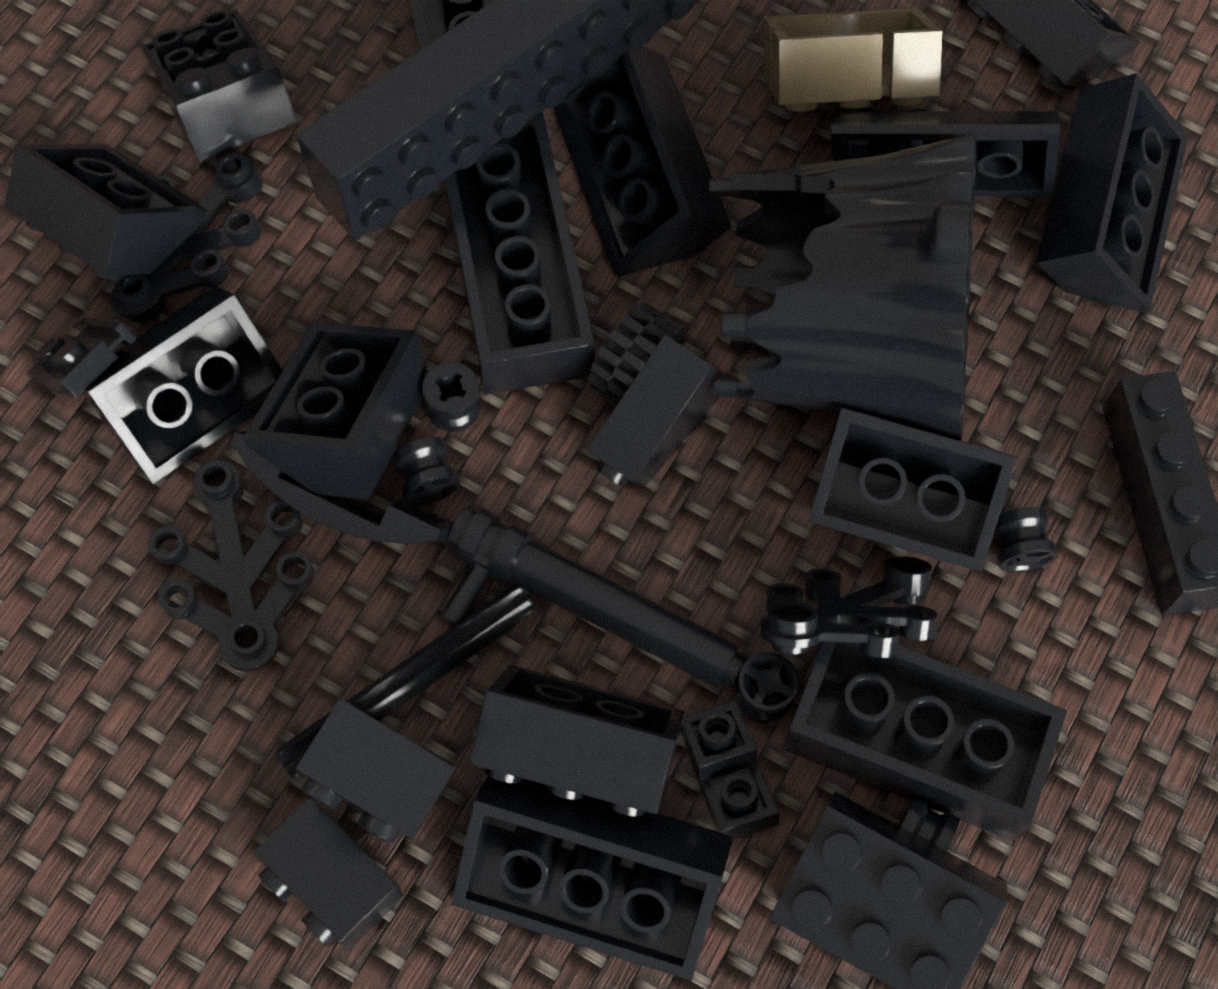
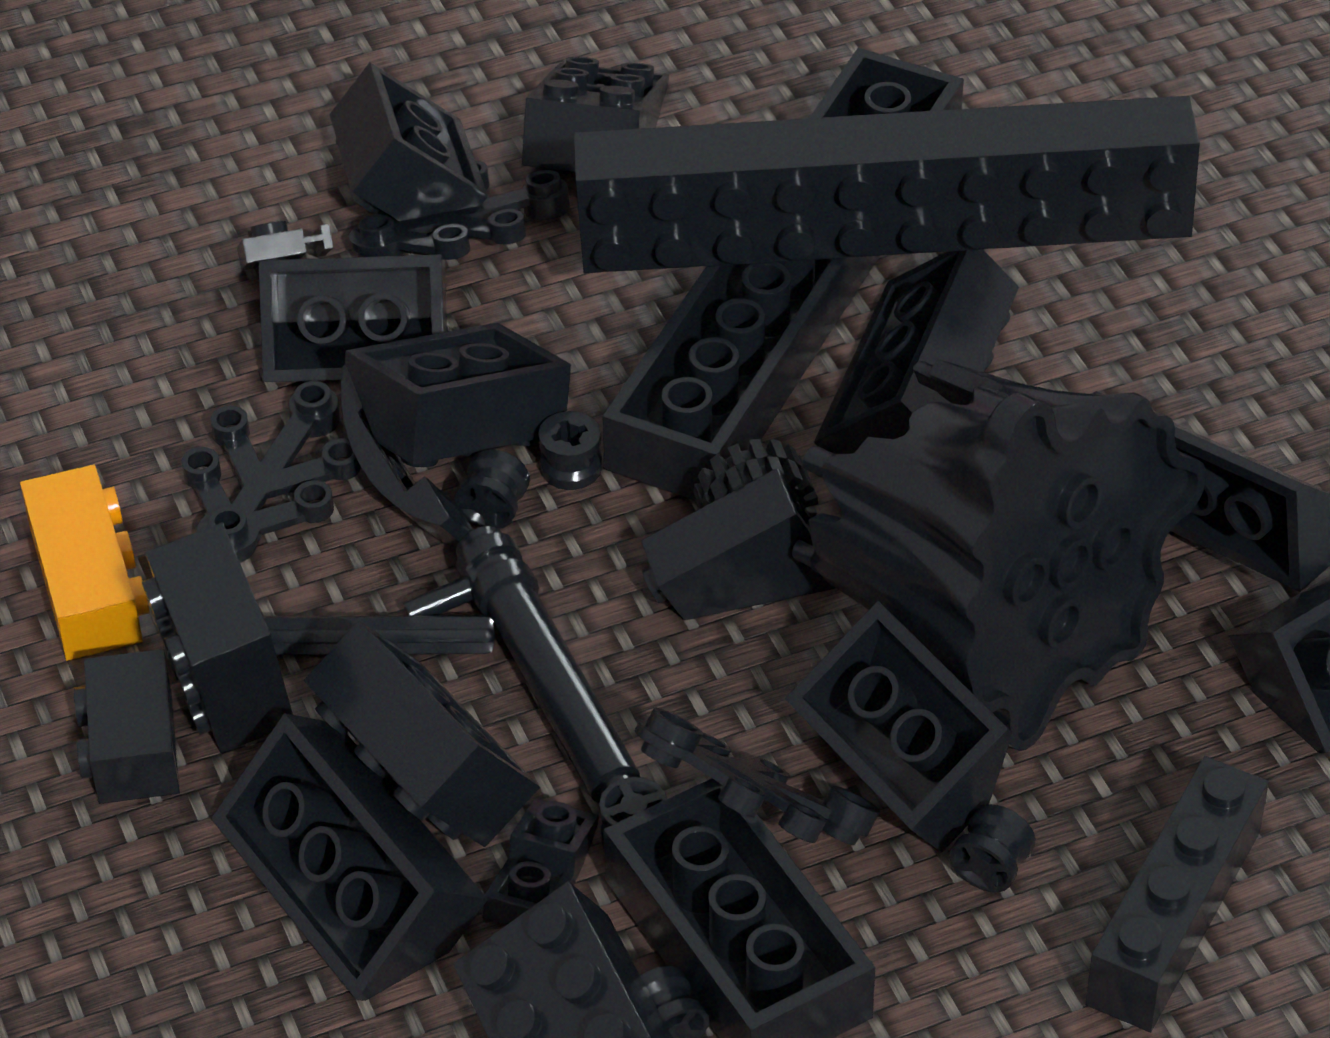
camera: 40 degrees right, 20 degrees down
dark tan piece [764,8,942,112] -> none
none -> light orange brick [20,464,150,661]

